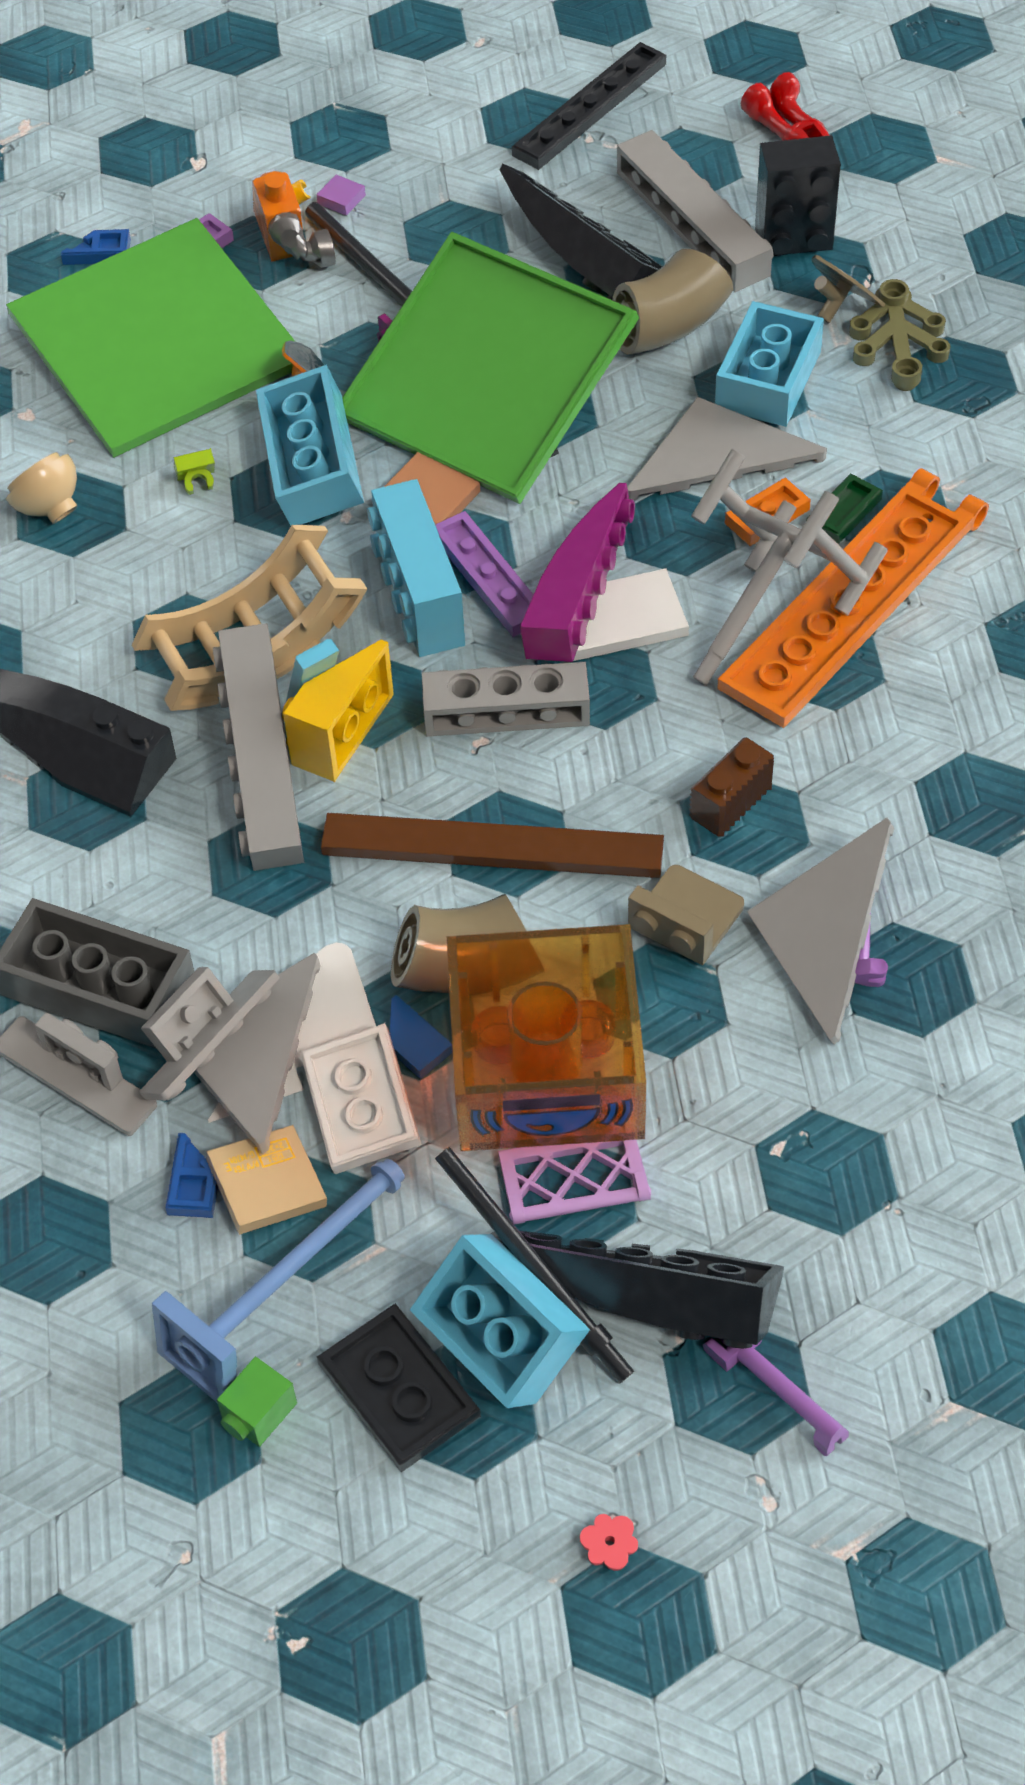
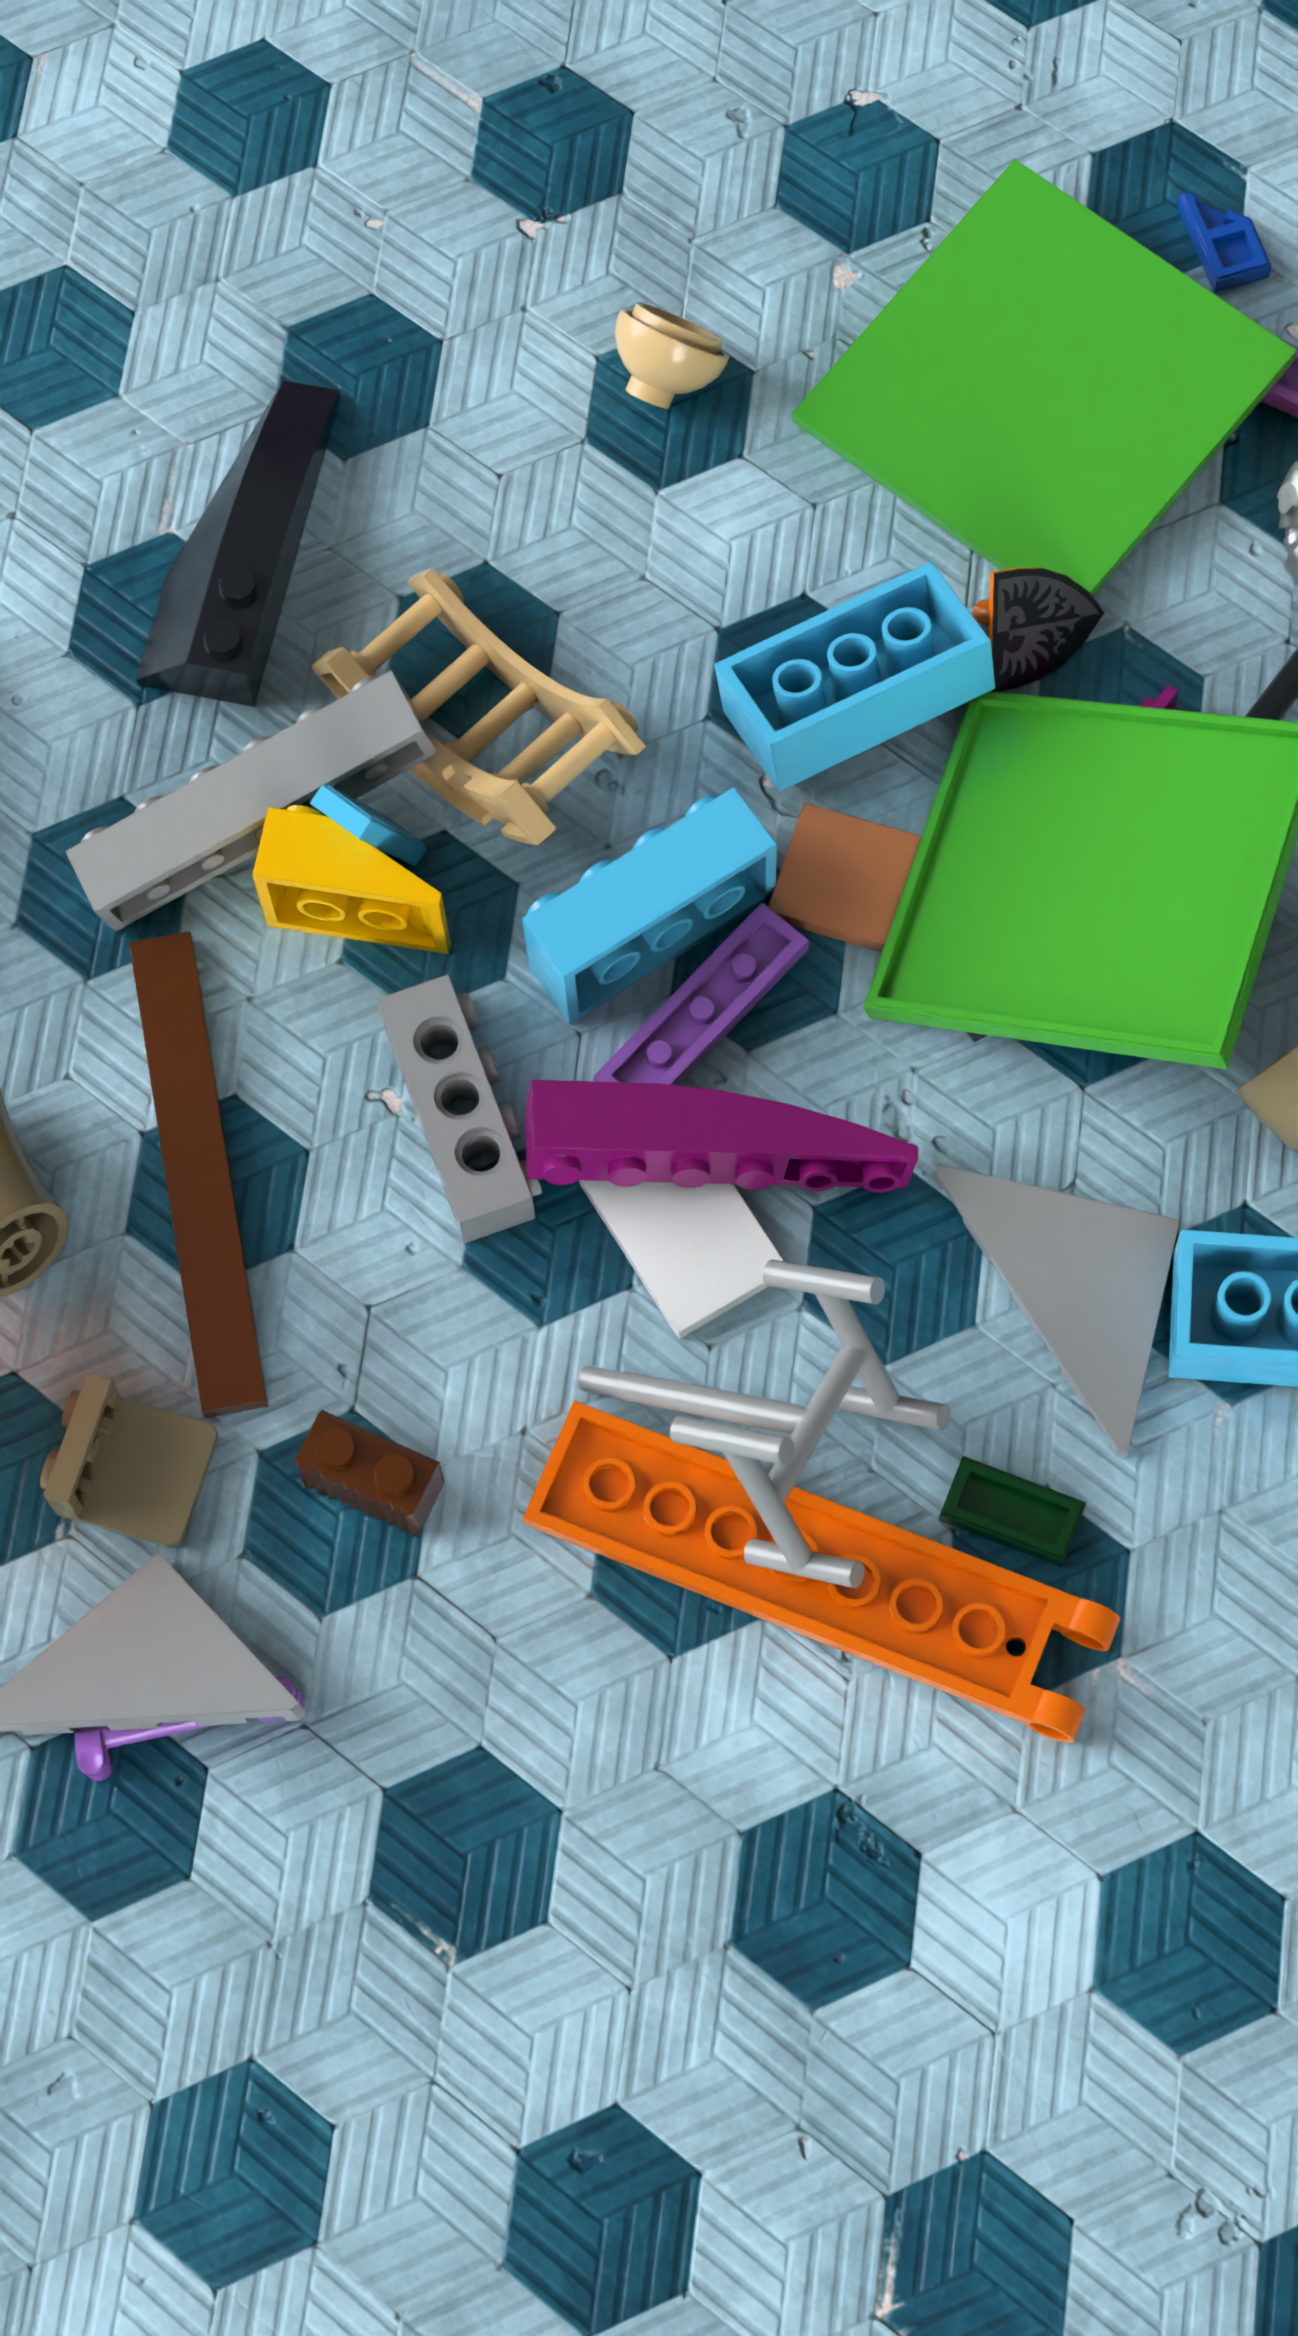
camera: 75 degrees right, 15 degrees up
lime tile [173,448,215,495] -> none
orange plate [725,477,811,546] -> none

